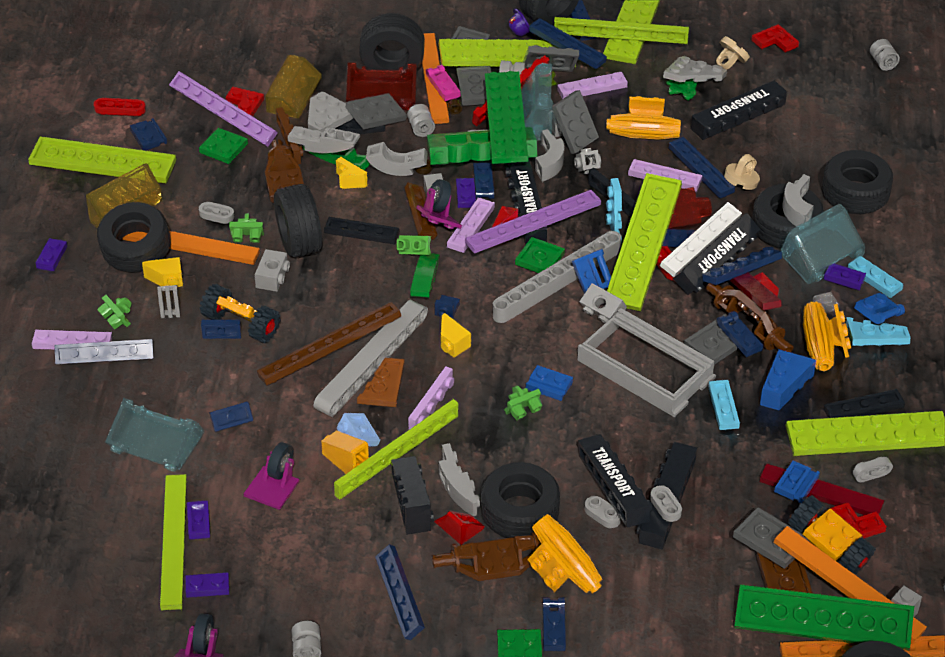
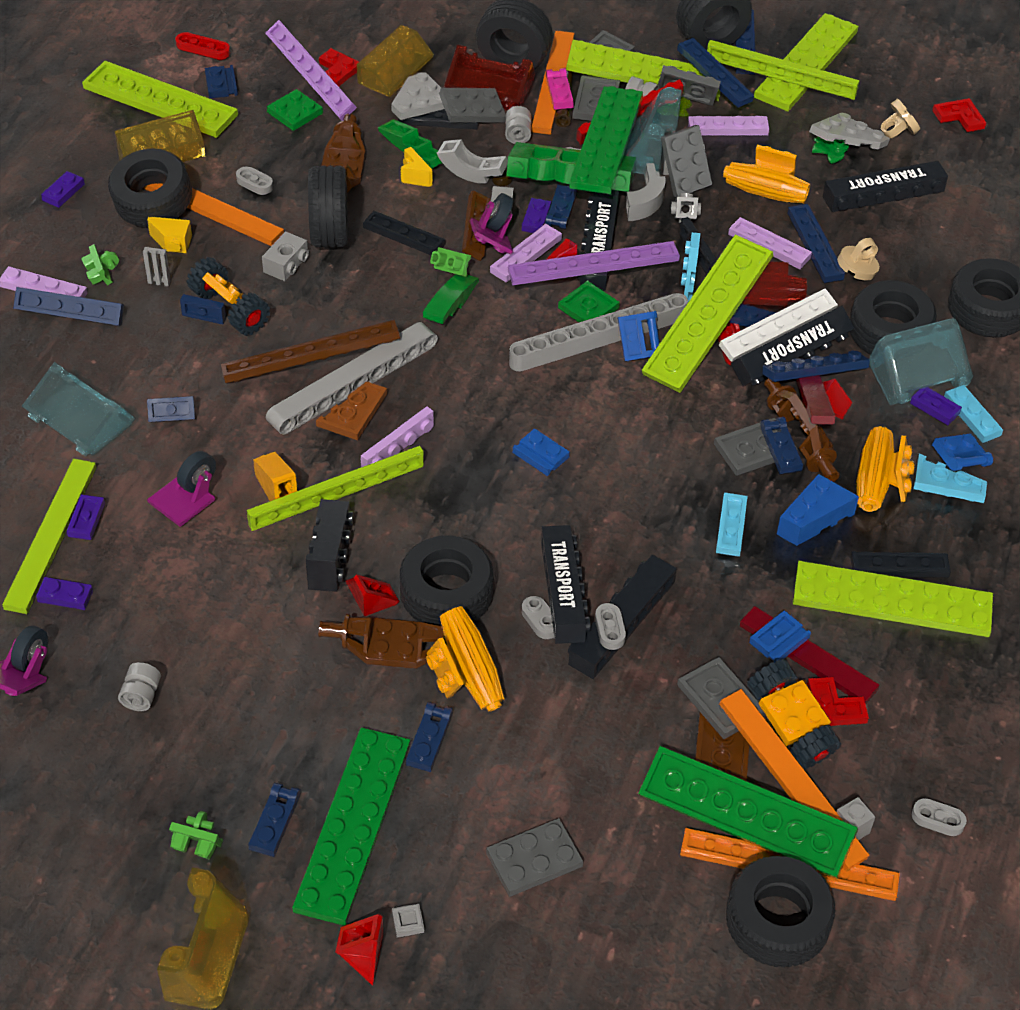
camera: 15 degrees right, 5 degrees up
bright green hips [229,213,264,243] -> none
reddish brown plate [276,107,303,164] -> none
light grey slope [288,126,360,153] -> none
light blue bracket [337,413,380,446] -> none
dark blue plate [375,544,425,640] -> none
dark blue bracket [435,295,460,319] -> none
light grey slope [439,443,480,516] -> none
yellow slope [441,313,471,358] -> none
bright green hips [504,386,542,420] -> none
dark purple hat [508,9,534,36] -> none
light grey piece [578,308,716,417] -> none
light grey brick [579,283,627,323] -> none
light grey arch [783,174,813,230] -> none
clear plate [813,292,839,312] -> none
light grey plate [853,457,893,482] -> none

